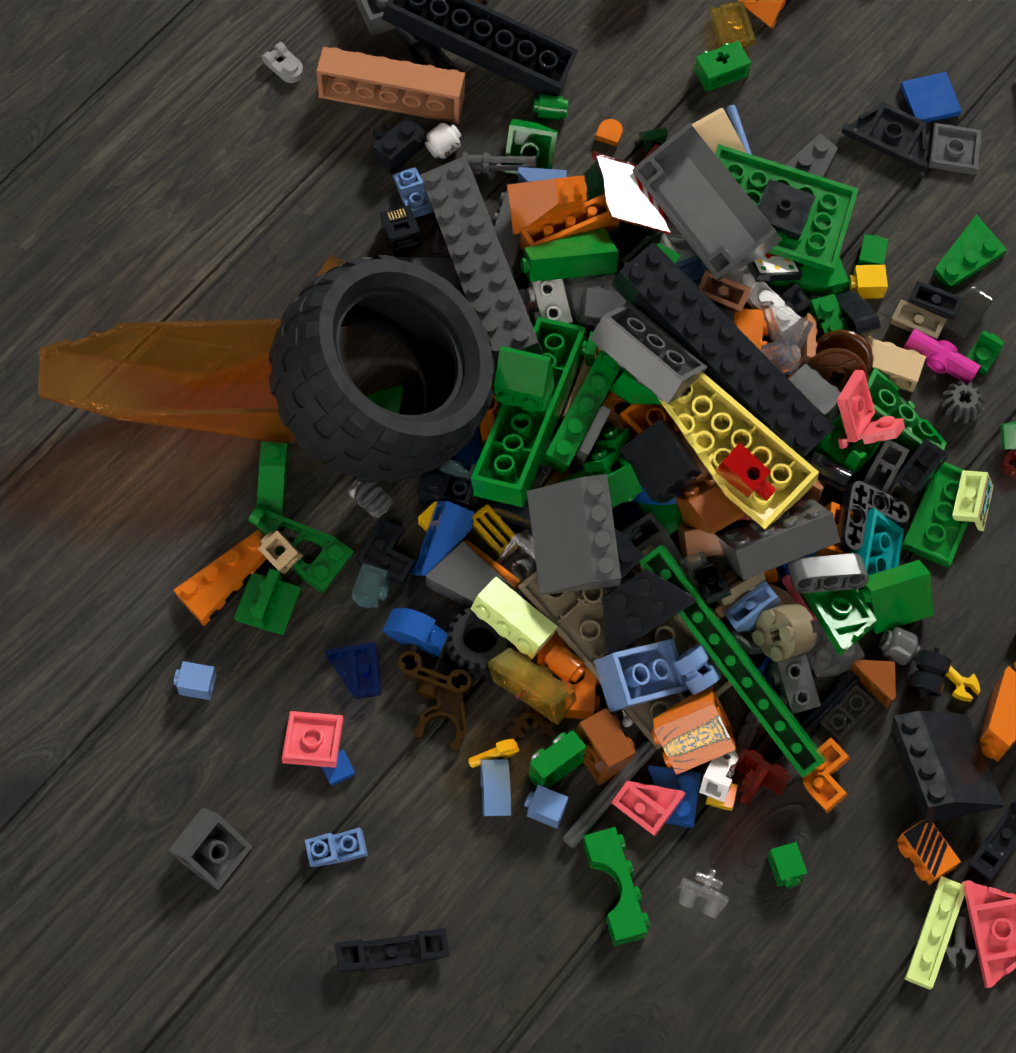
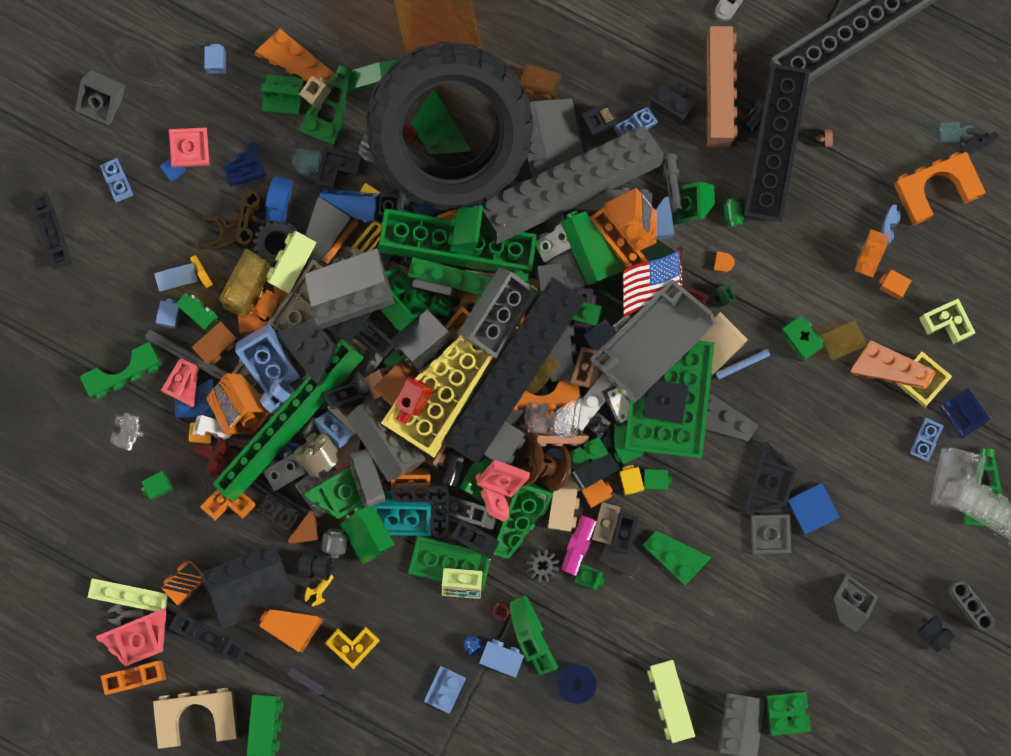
camera: 85 degrees right, 15 degrees up
white head [425,123,461,159] -> none
none -> orange brick [582,480,613,509]

